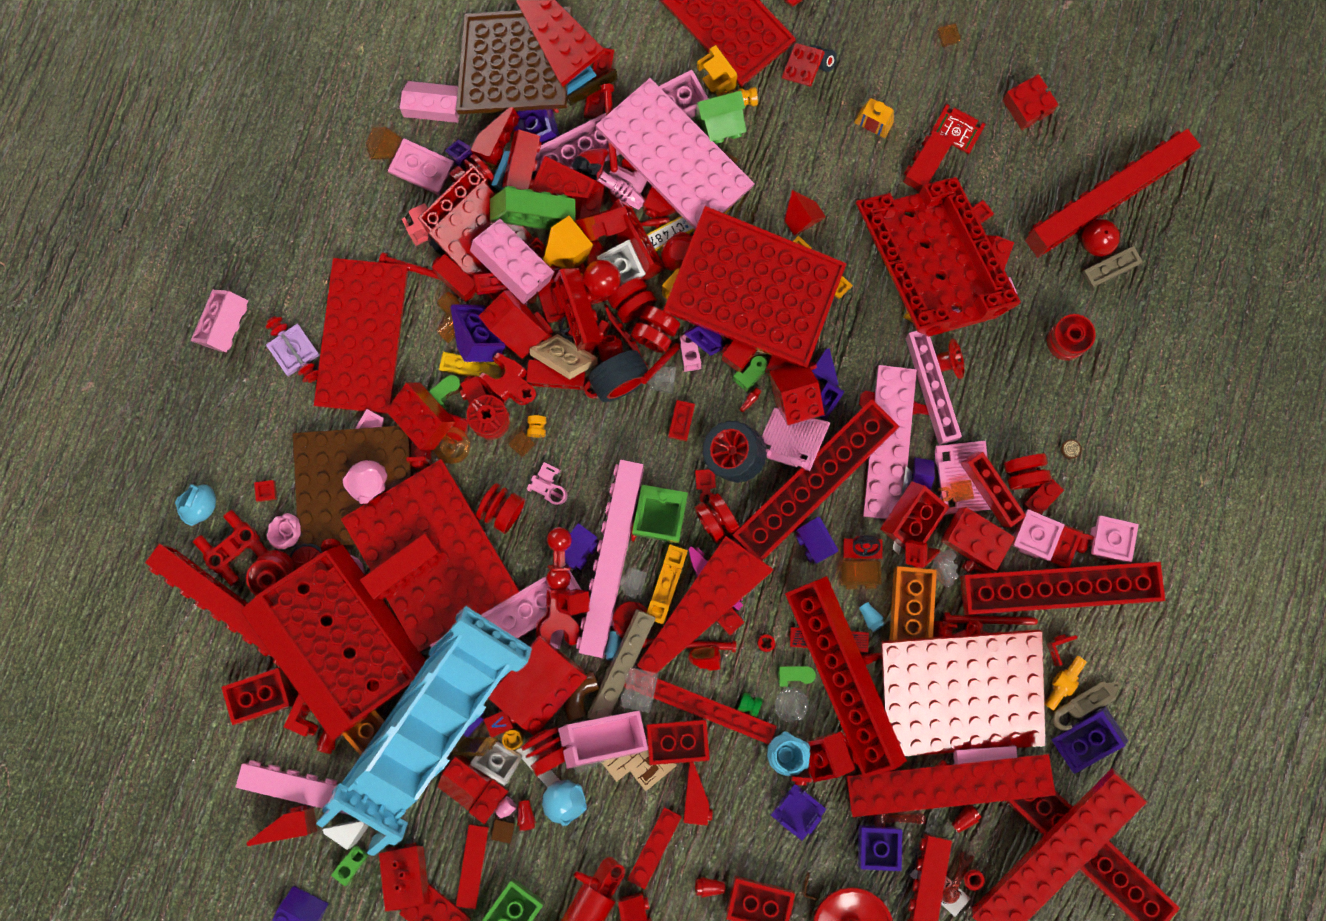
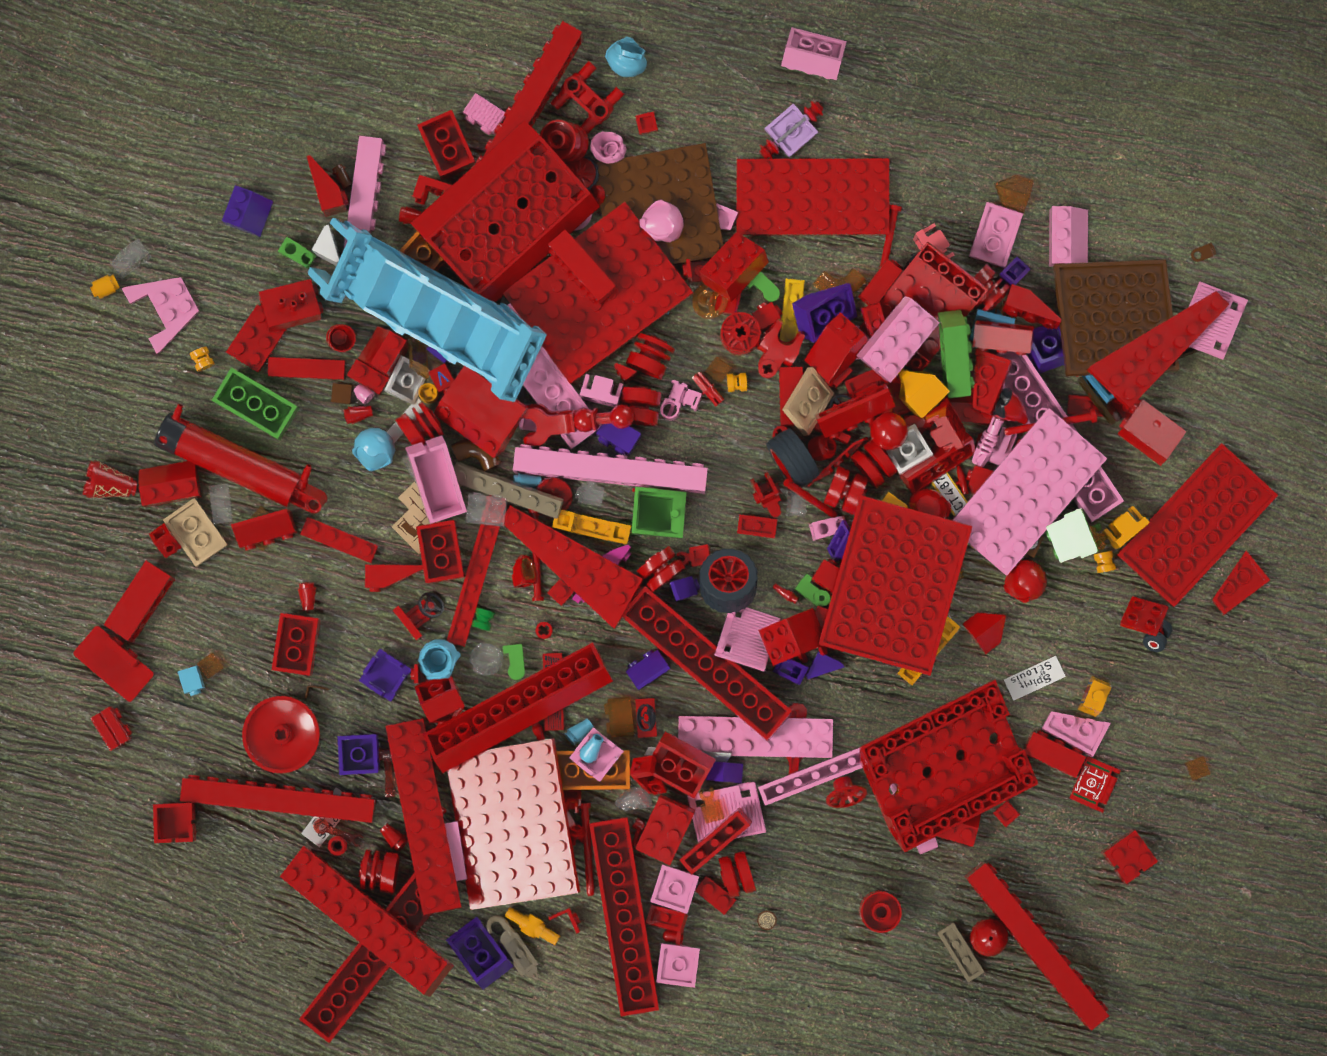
camera: 85 degrees right, 5 degrees up
red brick [557,589,590,616] -> none
none -> red helmet [326,324,356,352]
none -> reddish brown pin [332,164,353,190]
none -> red wheel [359,849,400,894]
none -> red piece [393,592,444,641]
none -> bright pink brick [463,93,506,135]
none -> bright pink panel [569,727,624,782]
none -> bright pink panel [580,374,623,408]
none -> medium azure cone [580,734,604,763]
none -> red slope [614,363,637,384]
none -> red wheel [620,386,662,426]
none -> red piece [647,777,668,795]
none -> dark purple slope [670,576,700,602]
none -> red axle [692,372,724,407]
none -> red hinge [750,472,782,518]
none -> red helmet [1004,560,1047,603]
none -> white sticker [1004,656,1066,701]
none -> bright pink wing [1041,711,1110,757]
none -> piece [1118,400,1187,466]

